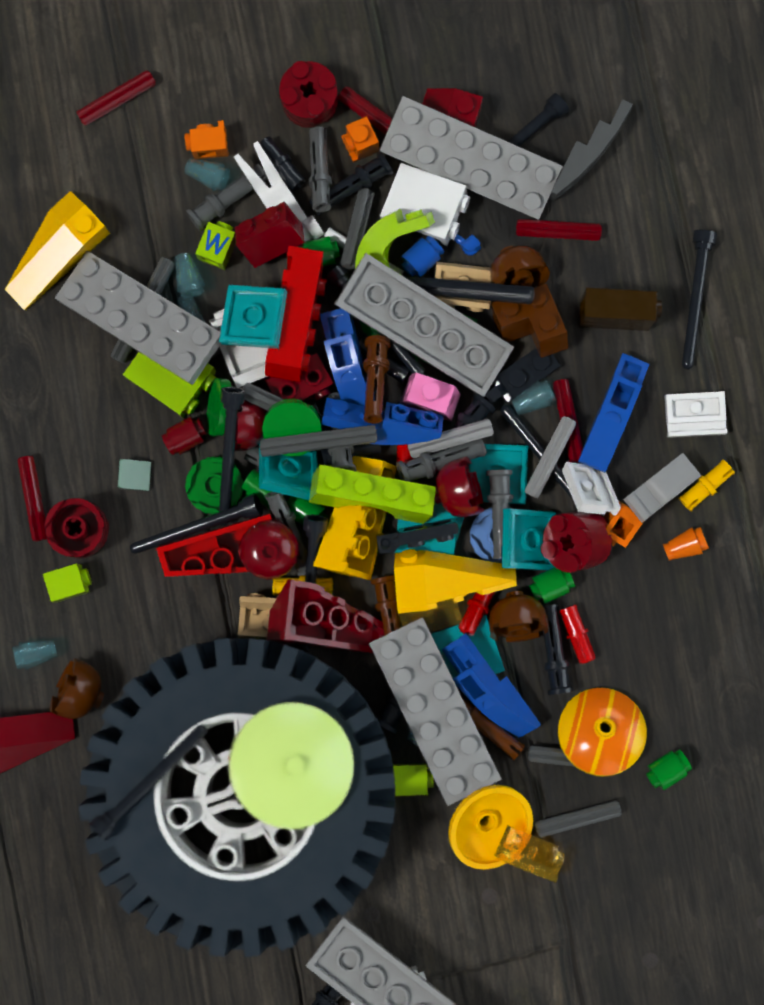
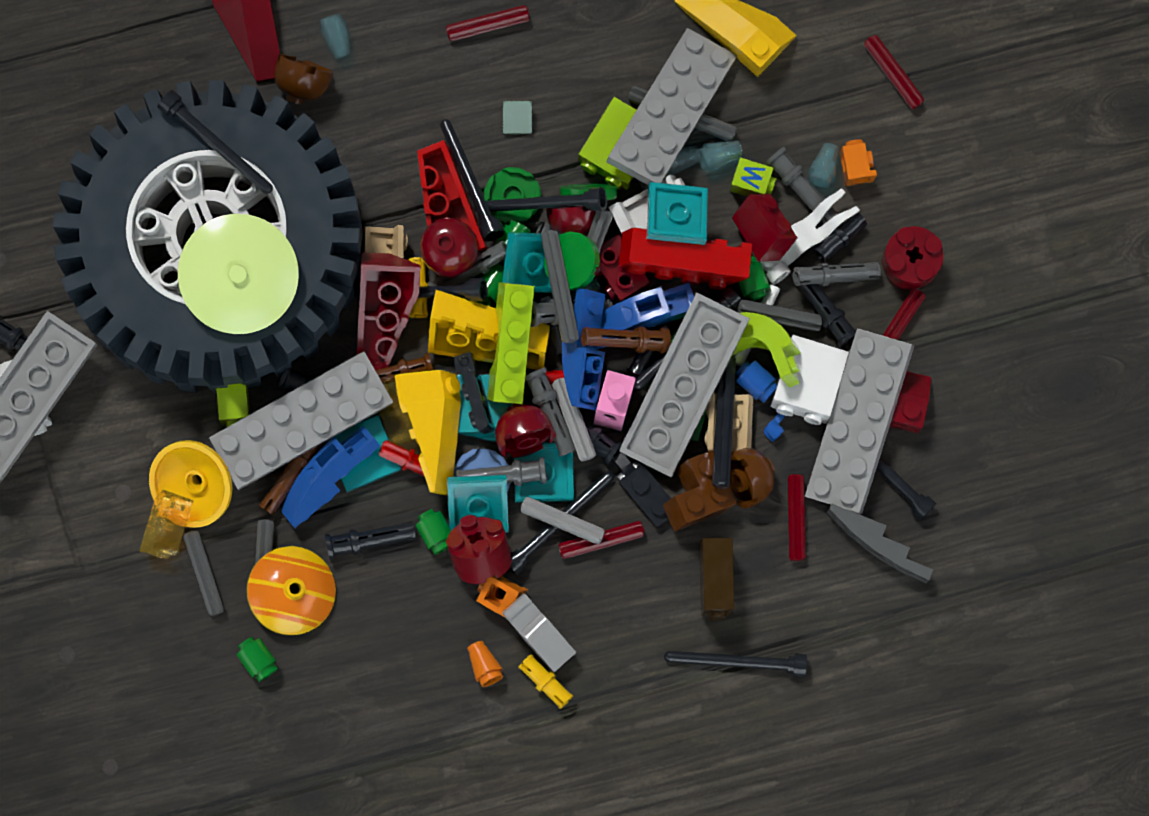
camera: 75 degrees right, 5 degrees down
lime brick [43,563,92,603] -> none
dark red brick [45,498,109,559] -> none
dark red brick [161,416,207,456] -> none
orange brick [341,116,379,163] -> none
reddish brown cylinder [489,591,549,642] -> none
clear light blue cone [511,379,557,415] -> none
red axle [559,604,595,664] -> none
white plate [562,462,621,516] -> none
blue slope [578,353,649,473] -> none
white plate [665,391,727,438] -> none

